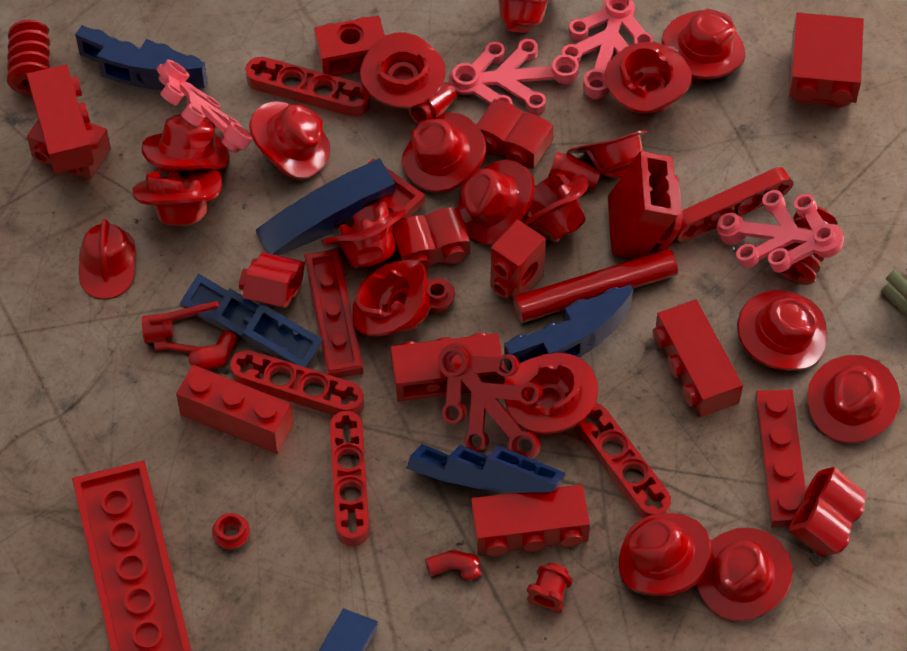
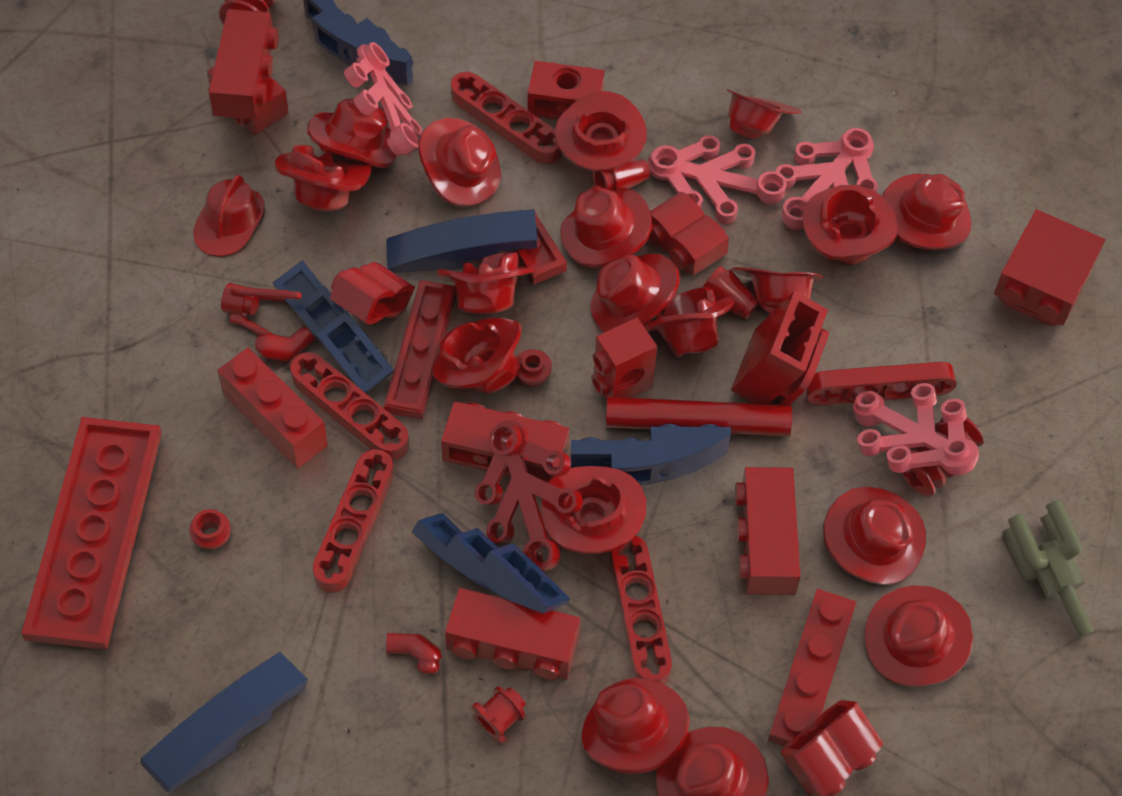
camera: 20 degrees right, 0 degrees up
red brick [393,207,470,270] -> none

